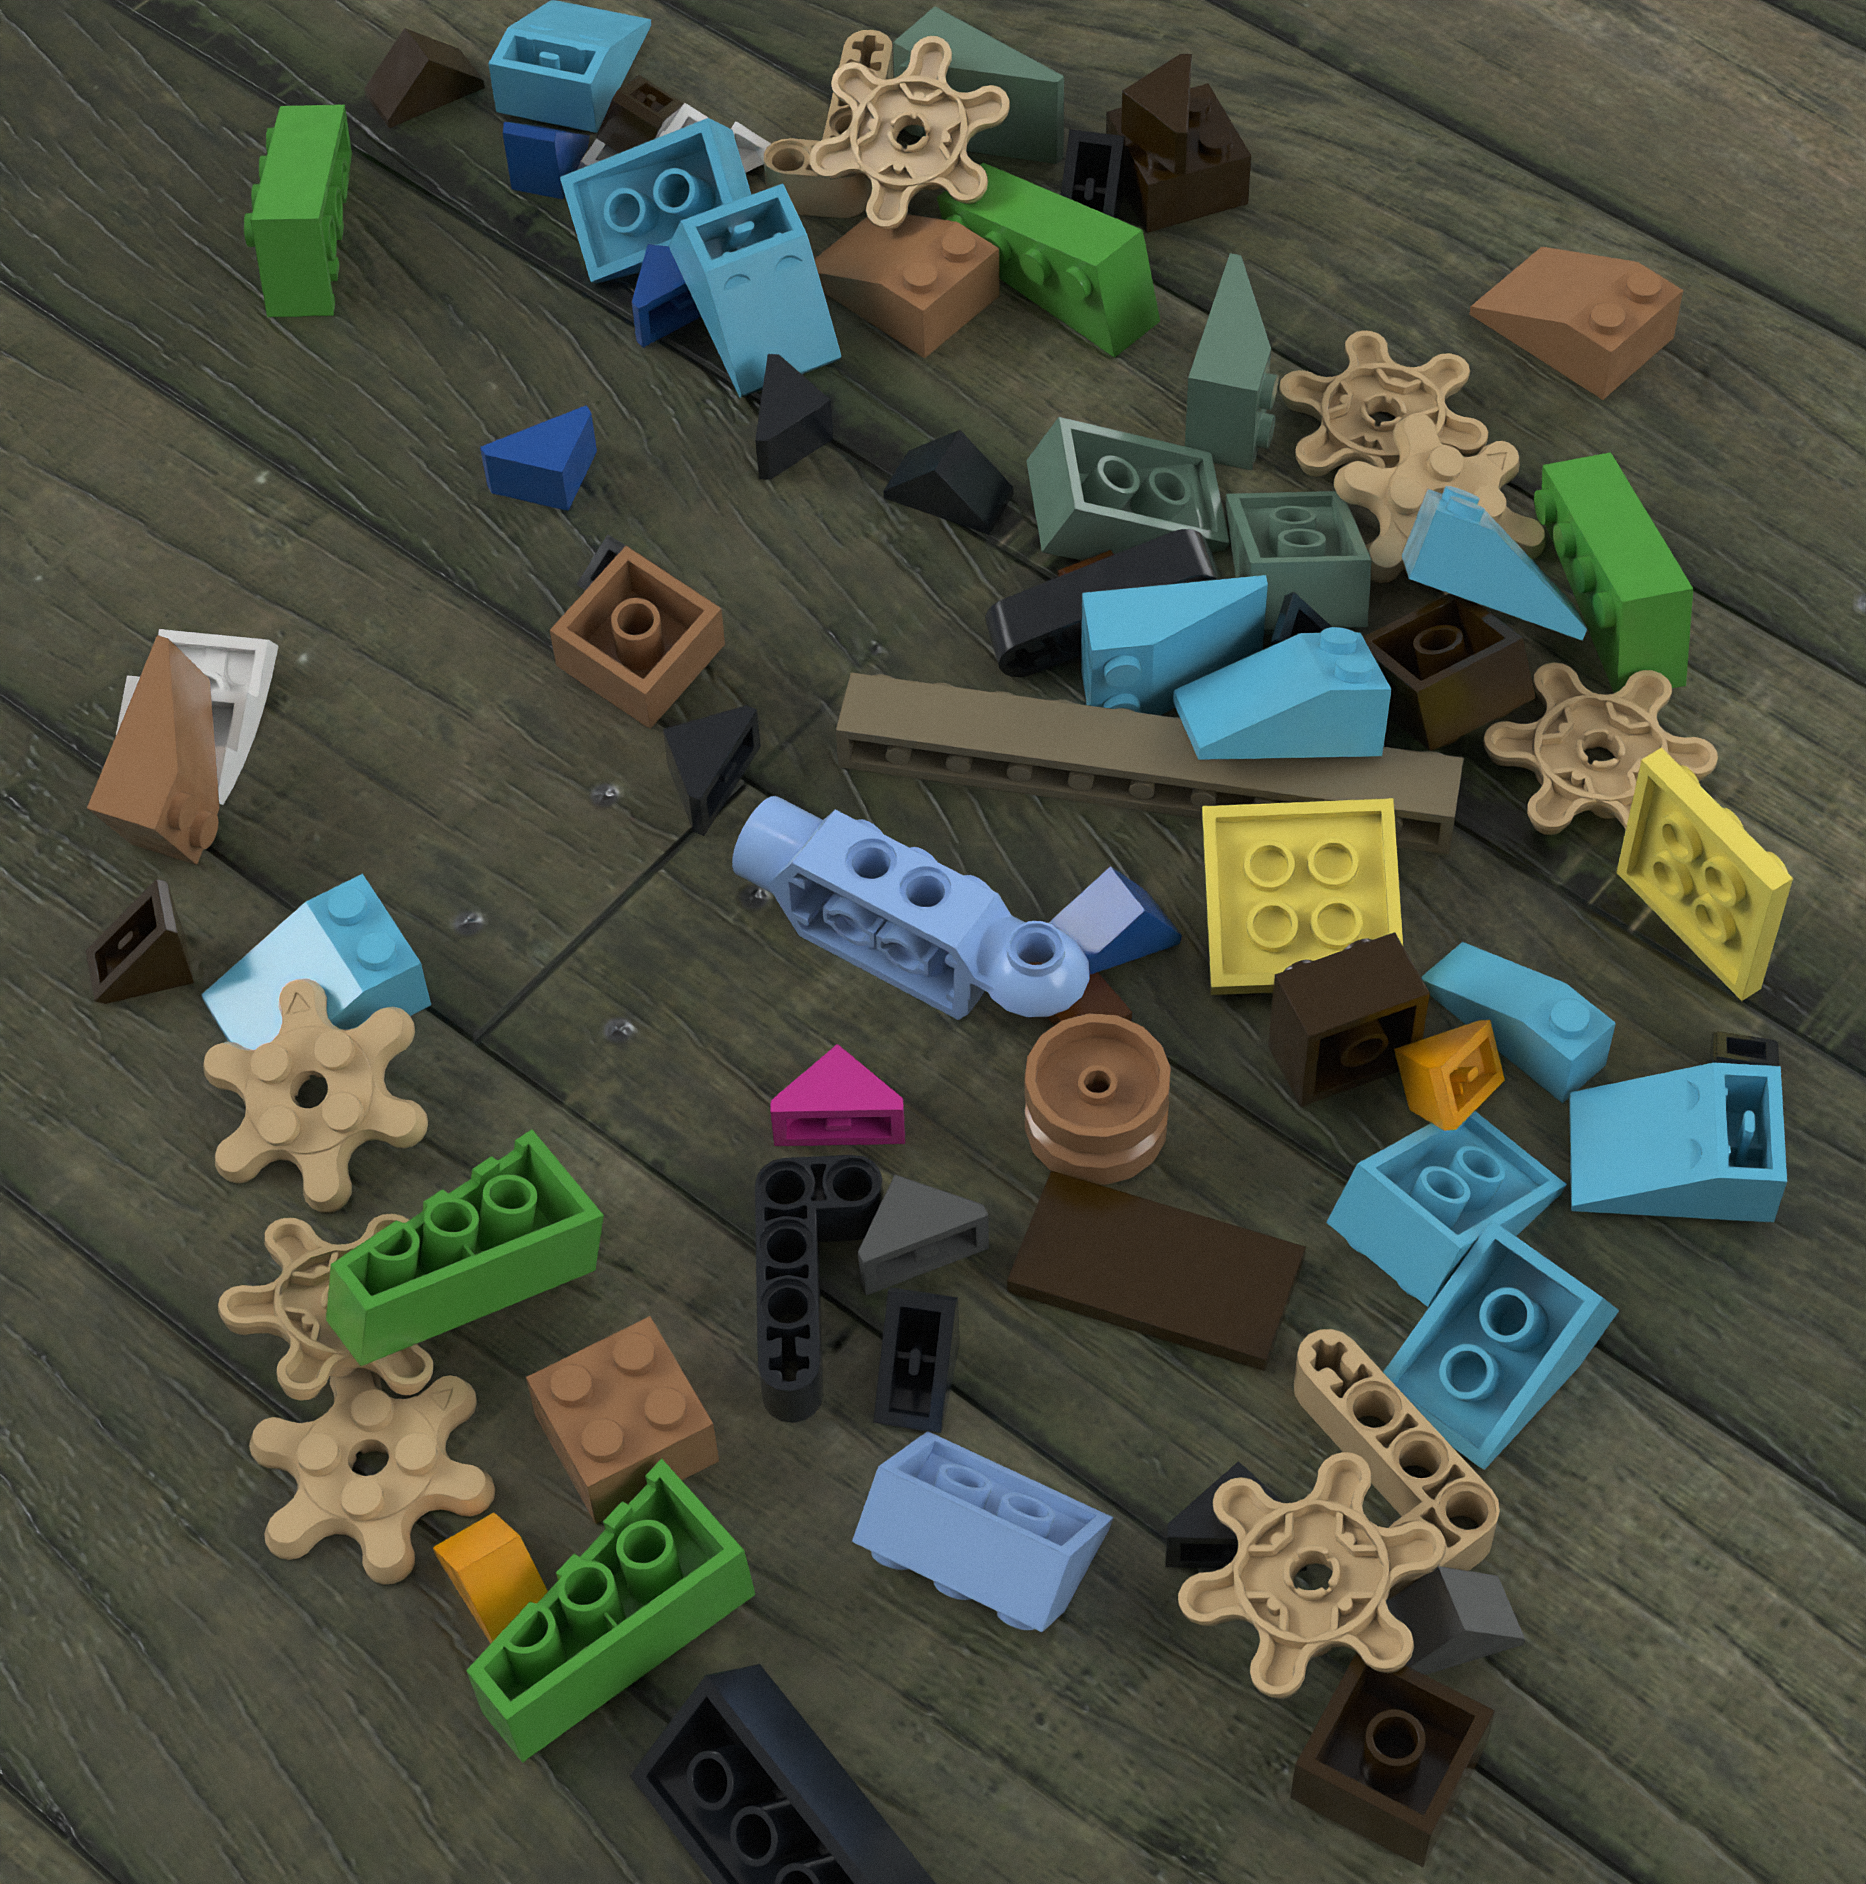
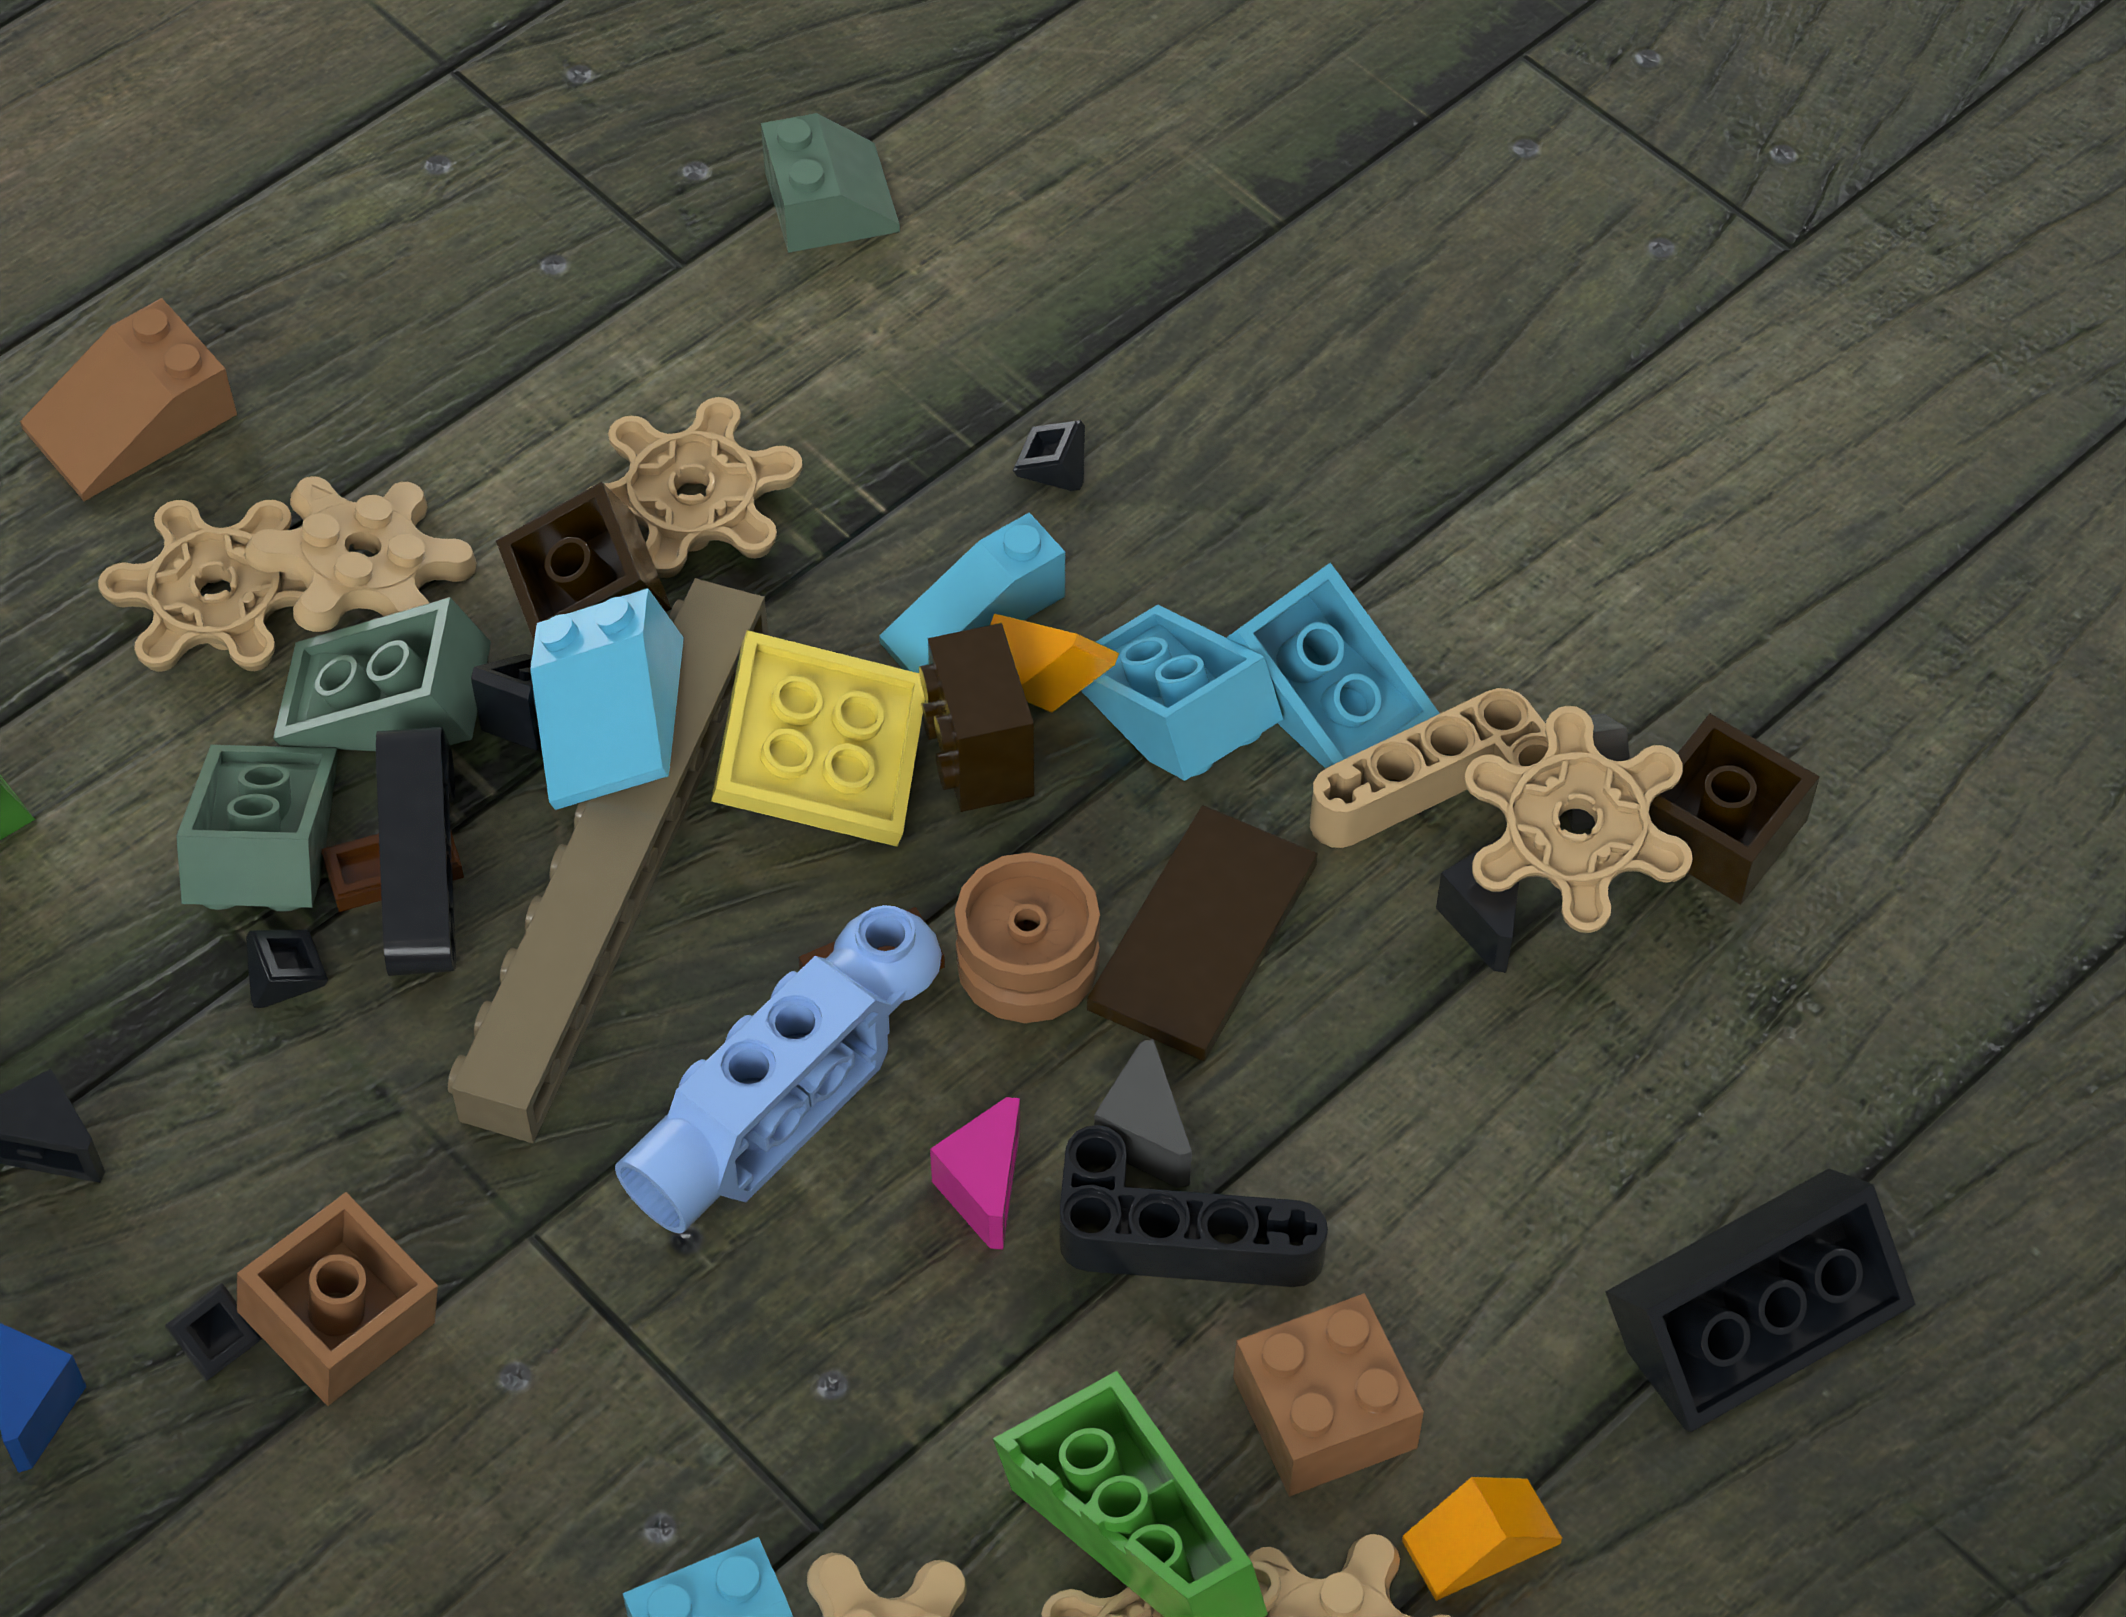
camera: 85 degrees left, 0 degrees up
bright green wedge [466,1458,756,1763] -> none
black slope [663,705,761,836] -> none
light blue slope [852,1431,1114,1632] -> none
black slope [873,1287,960,1433] -> none
black slope [883,430,1014,535] -> none
slope [1049,866,1182,975] -> none
medium azure slope [1081,575,1268,715] -> none
sand green slope [1185,253,1279,470] -> none
medium azure slope [1402,486,1587,641] -> none
bright green wedge [1534,452,1693,693] -> none
medium azure slope [1569,1063,1787,1222] -> none
light yellow plate [1616,747,1793,1001] -> none
none -> black slope [246,930,328,1008]

